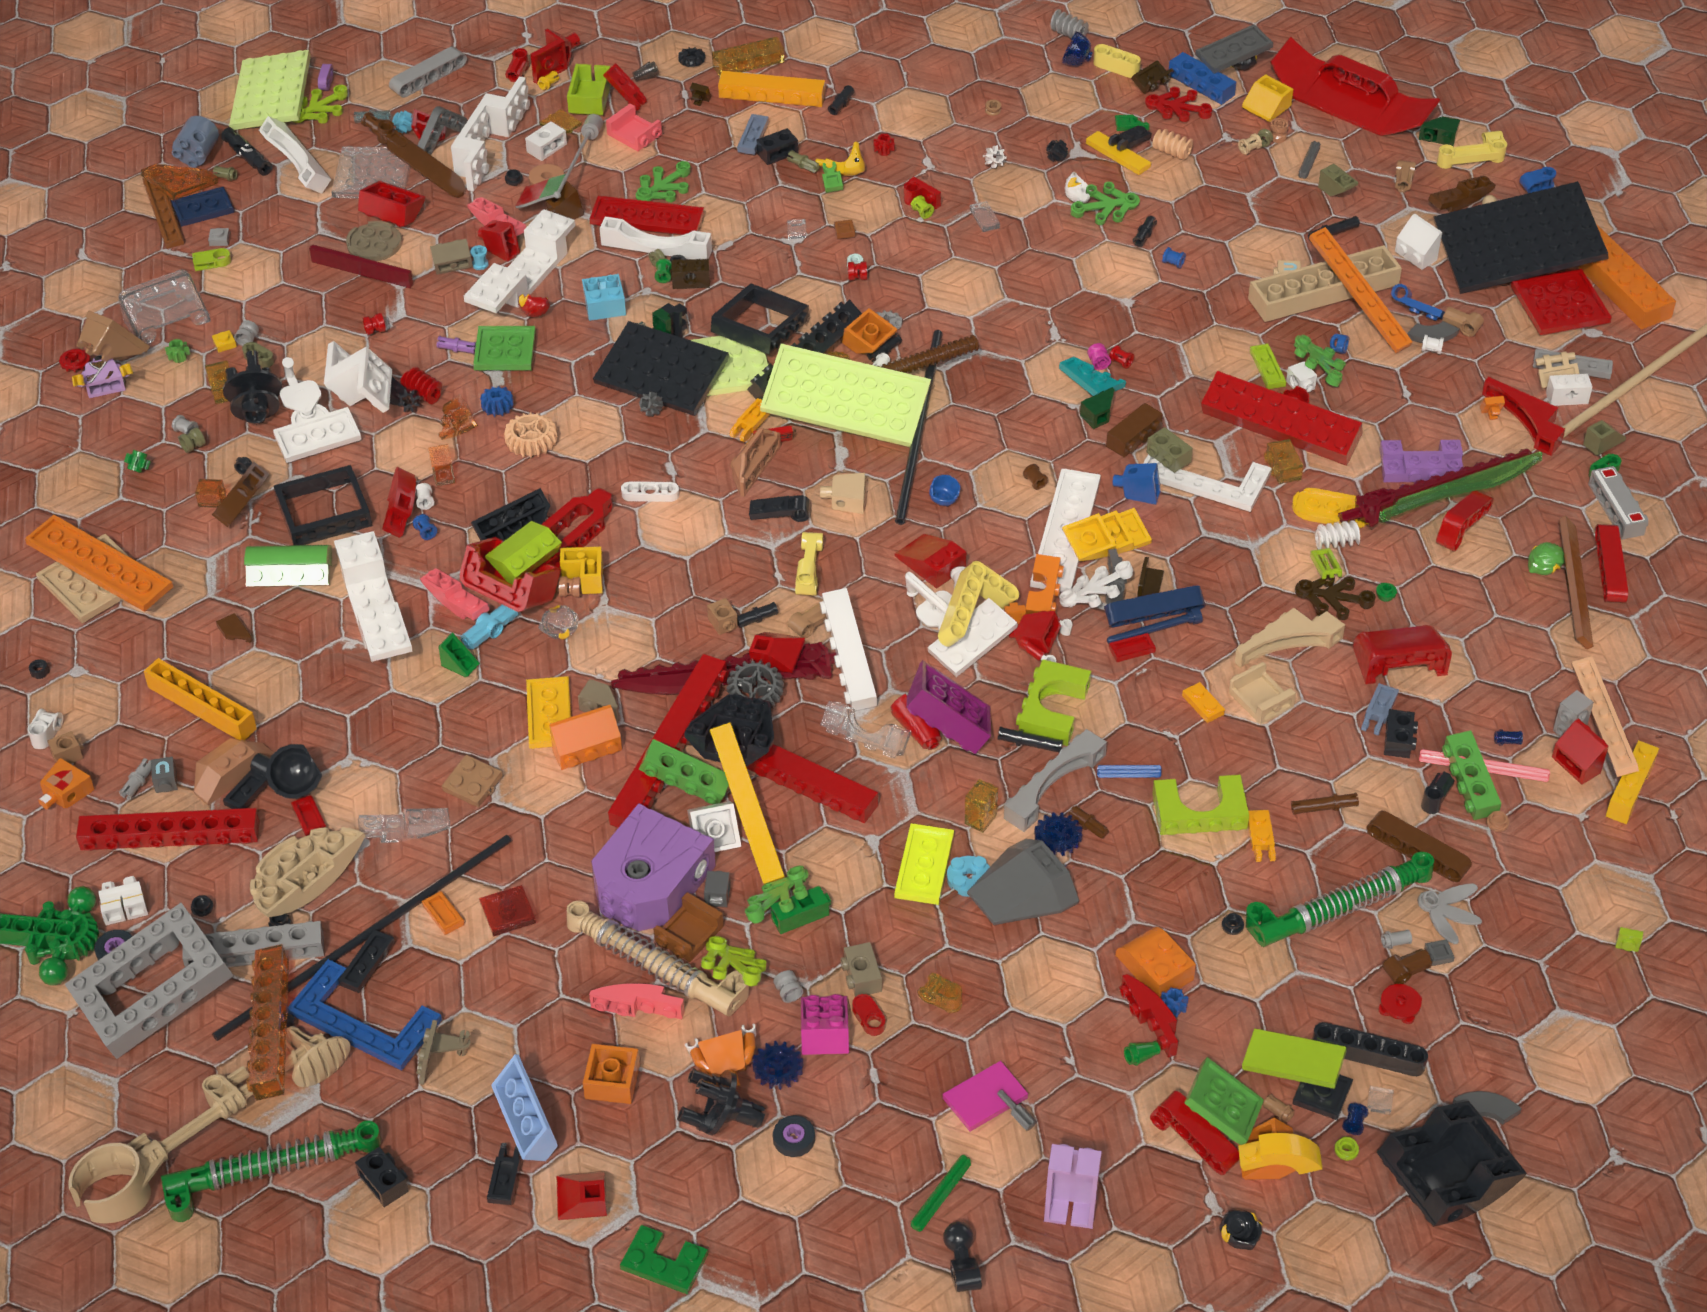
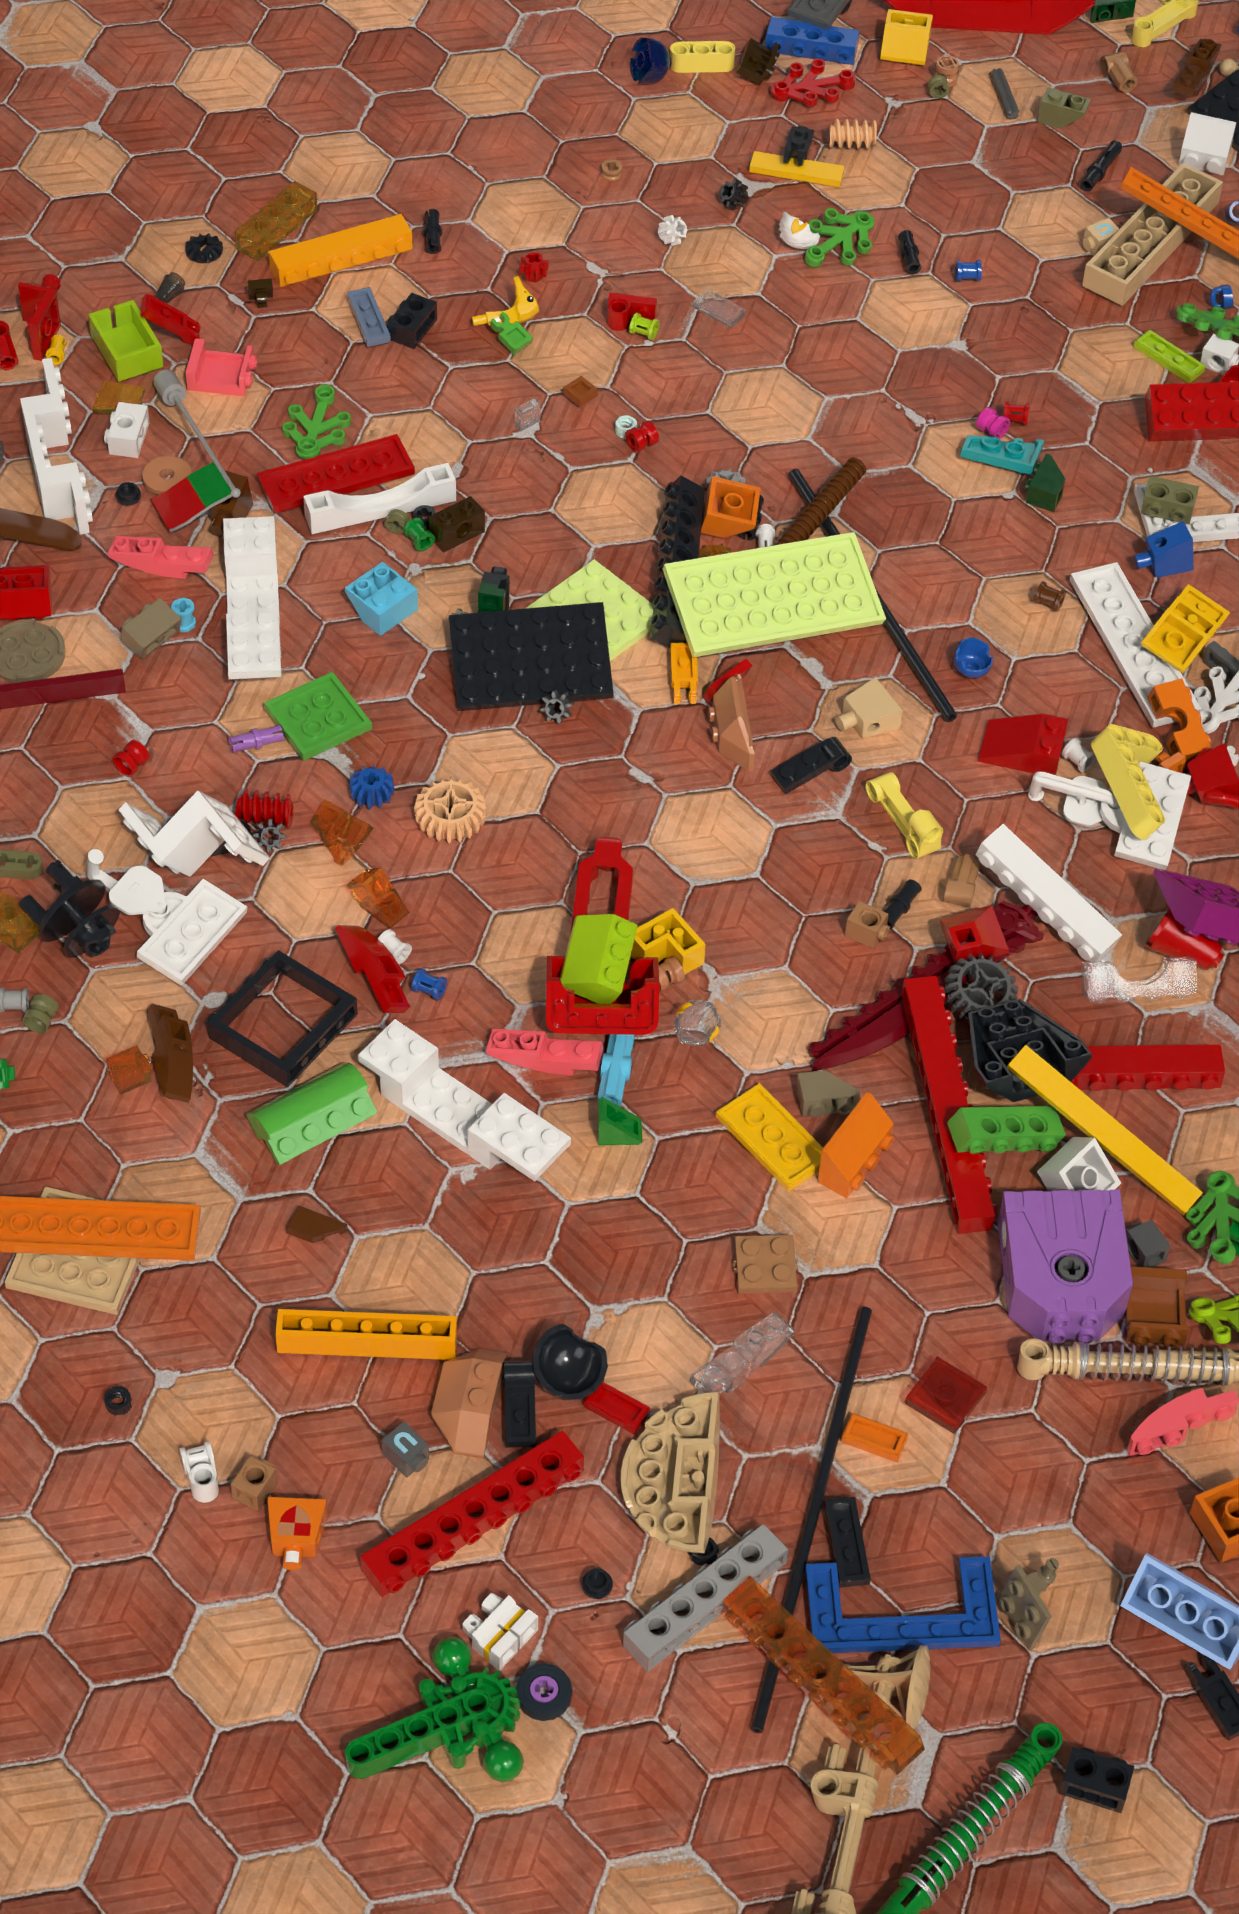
camera: 35 degrees left, 5 degrees up
light grey brick [65,903,234,1059] -> none
light grey pin [119,758,151,800] -> none
black plate [234,457,252,475] -> none
black wedge [471,488,550,541] -> none
red torso [478,220,520,262] -> none
red hair [518,294,550,317] -> none
white beam [621,482,679,502] -> none
black window [711,283,810,354] -> none
olive axle [787,150,820,173] -> none
light grey piece [1050,9,1089,42] -> none
reddish brown brick [1106,403,1163,458] -> none
green tile [1115,115,1149,131] -> none
tan bush [1238,133,1262,155] -> none

